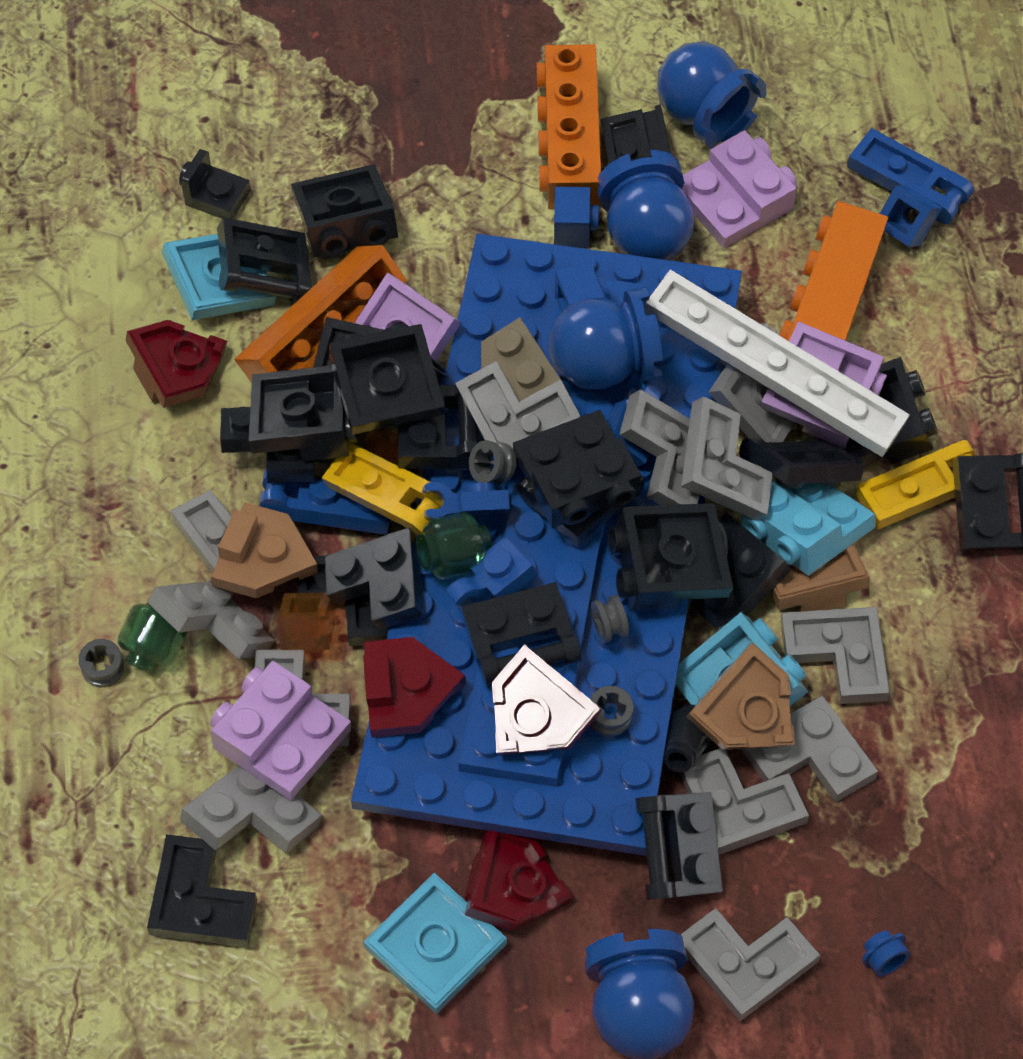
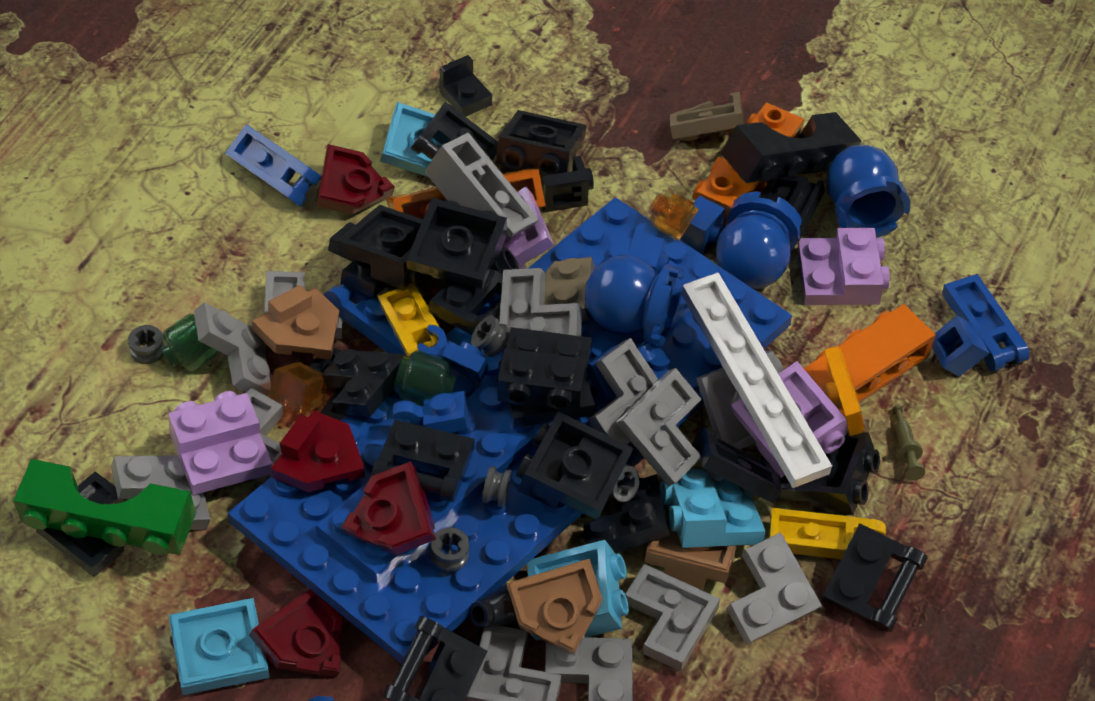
camera: 30 degrees right, 10 degrees down
none -> green arch [13,459,196,555]
none -> plate [225,124,322,207]
none -> light grey slope [424,133,539,238]
none -> black bracket [542,156,594,212]
none -> clear orange plate [648,187,699,241]
none -> dark tan wing [670,91,744,141]
none -> black arch [720,112,862,183]
none -> light grey plate [726,532,822,646]
none -> light orange plate [824,346,865,436]
none -> olive piece [893,405,925,480]

